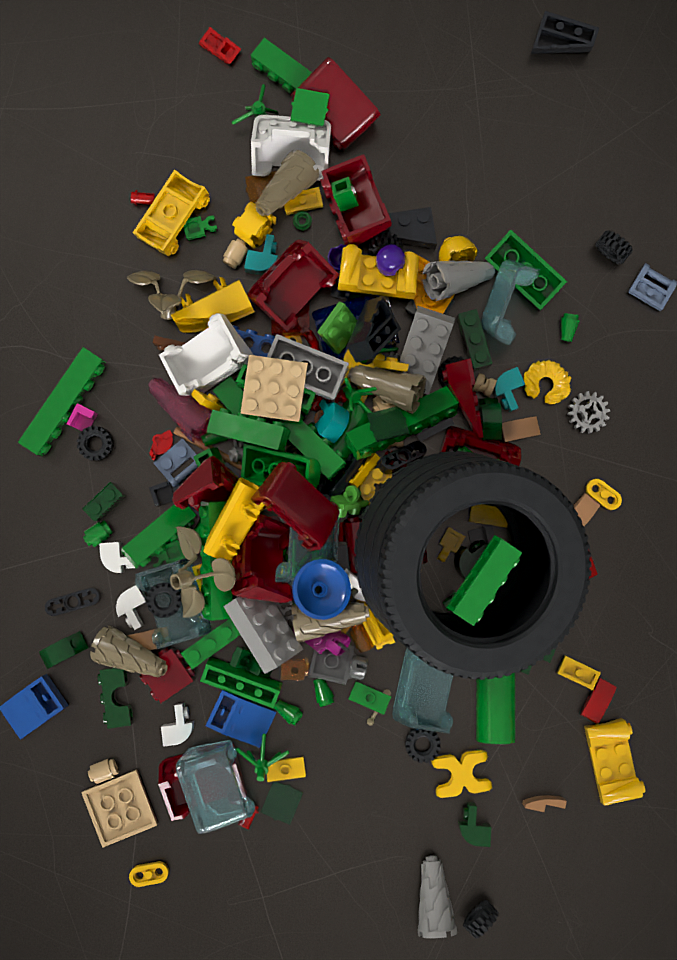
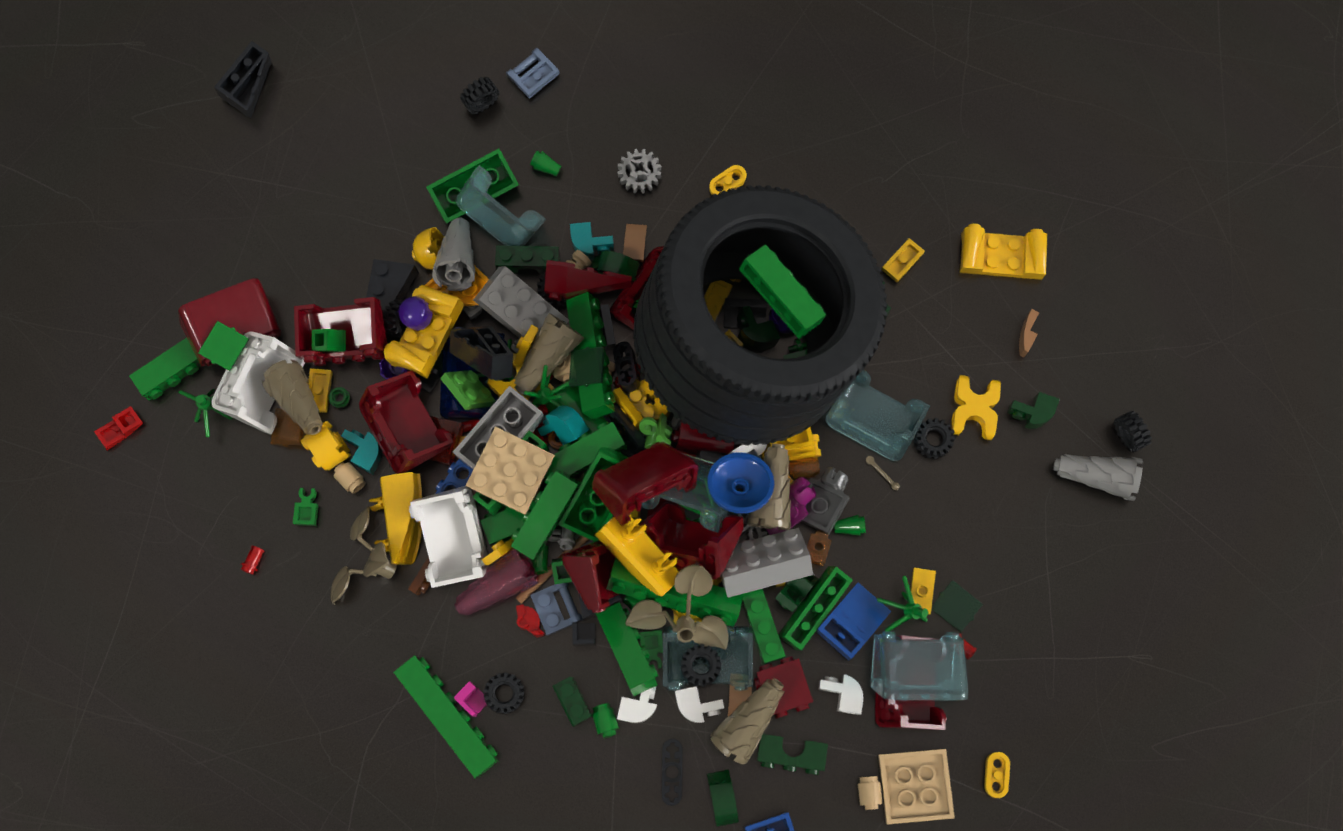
camera: 70 degrees left, 10 degrees down
yellow piece [133,170,210,256] -> none
green cone [274,699,303,726] -> none
green plate [349,681,392,715] -> none
green brick [476,673,515,744] -> none
yellow piece [524,360,571,404] -> none
red slope [580,678,617,724] -> none

